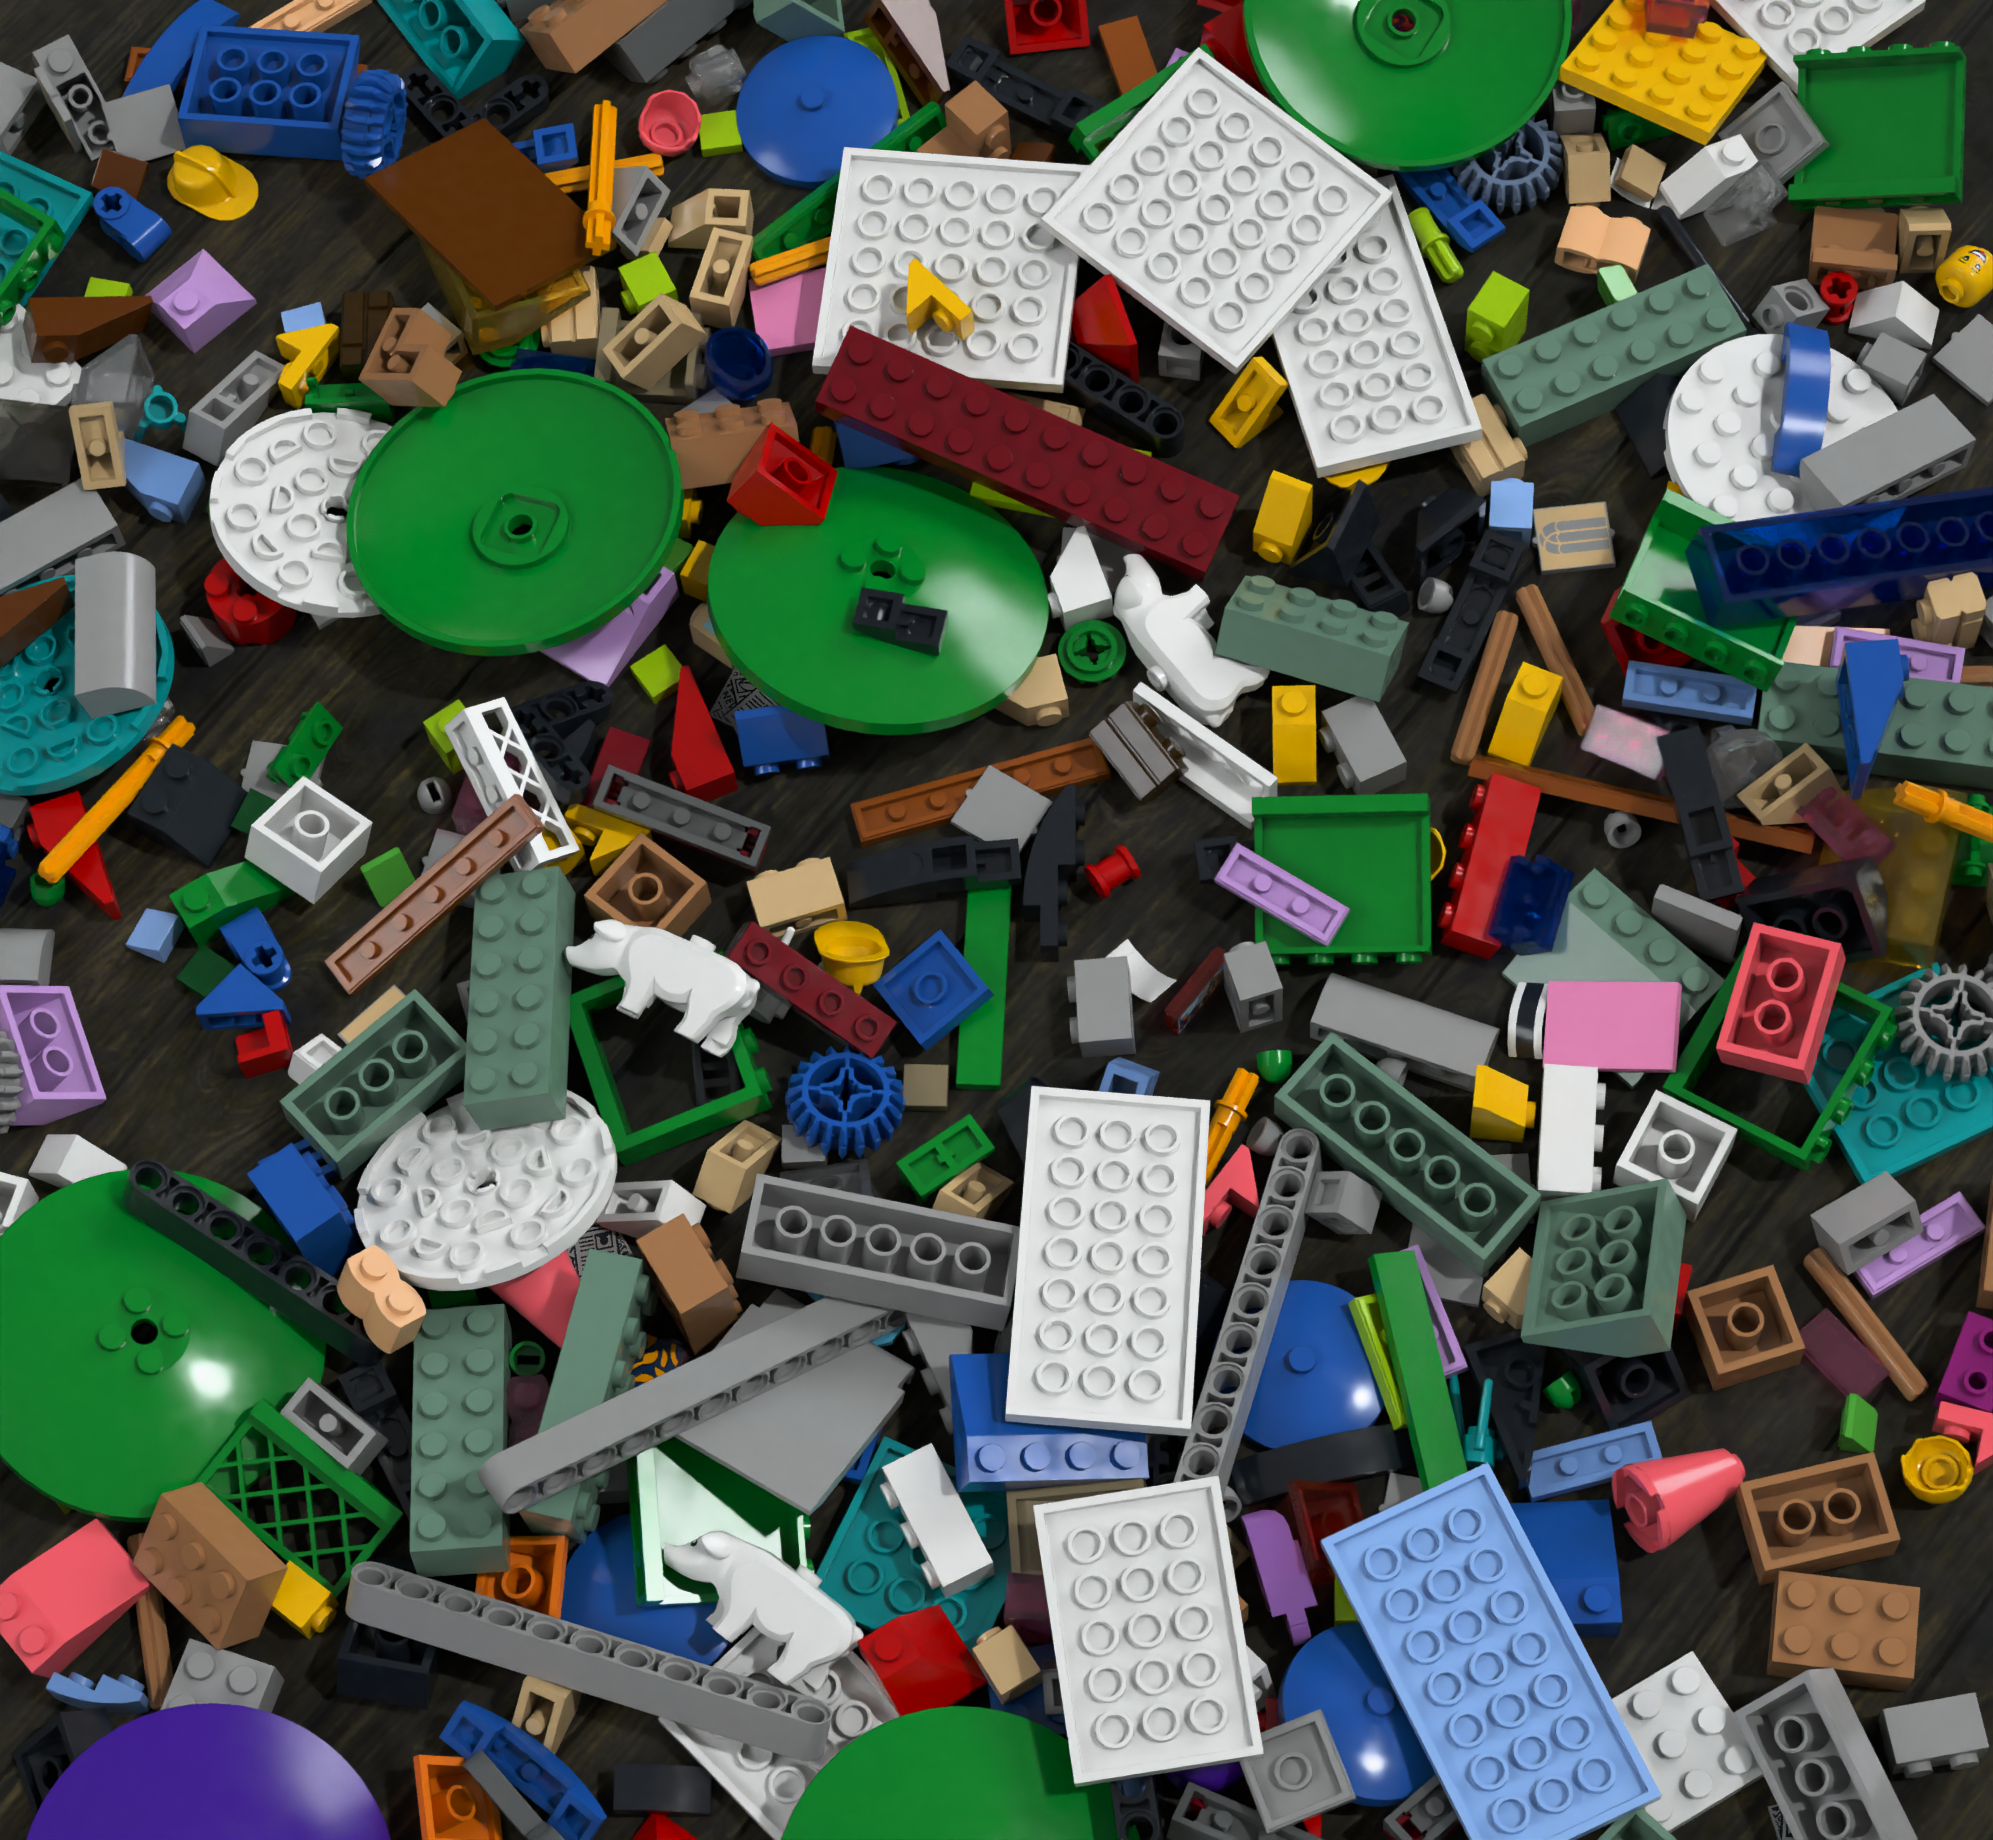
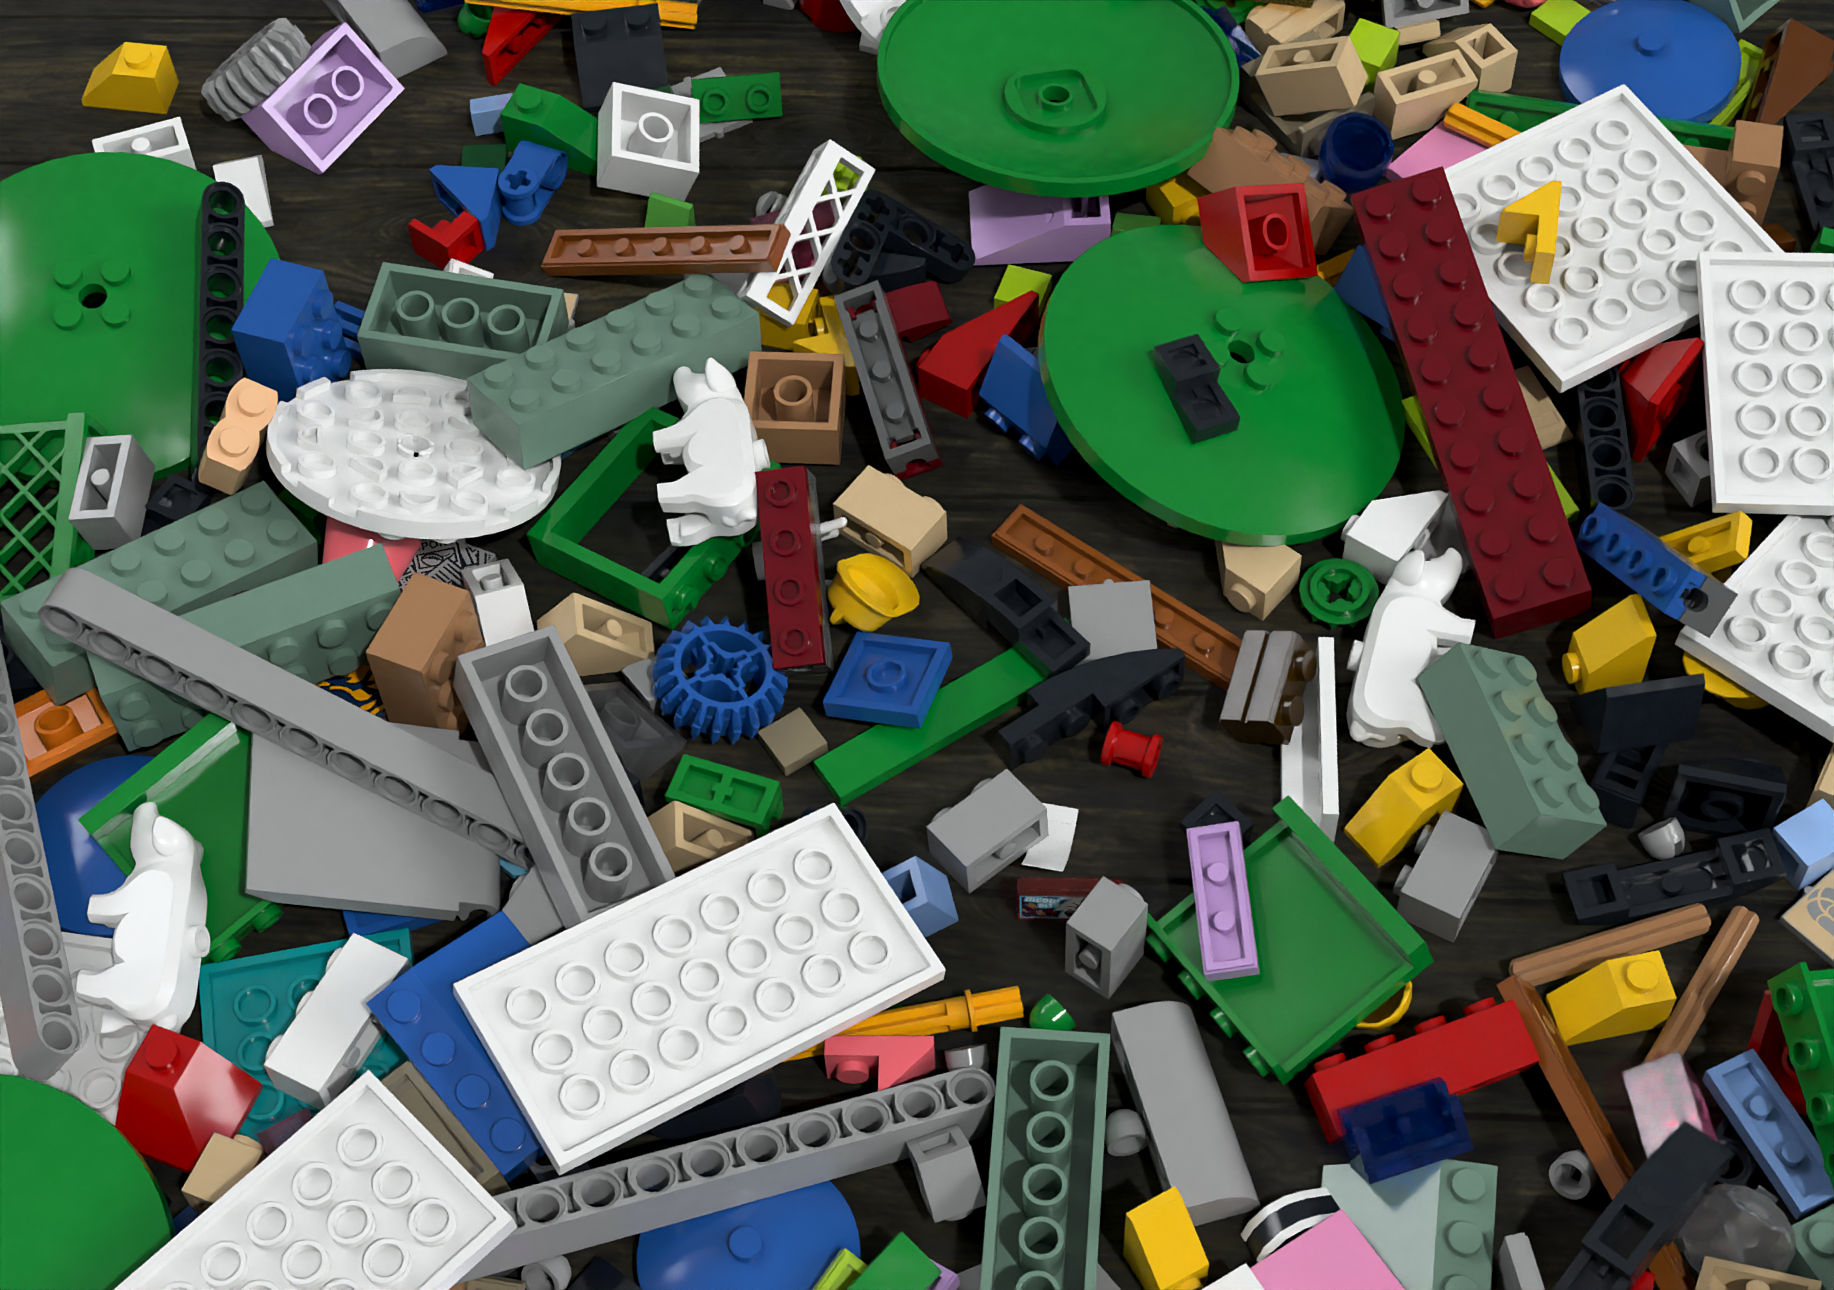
camera: 50 degrees right, 10 degrees down
none -> blue piece [1575,502,1738,638]

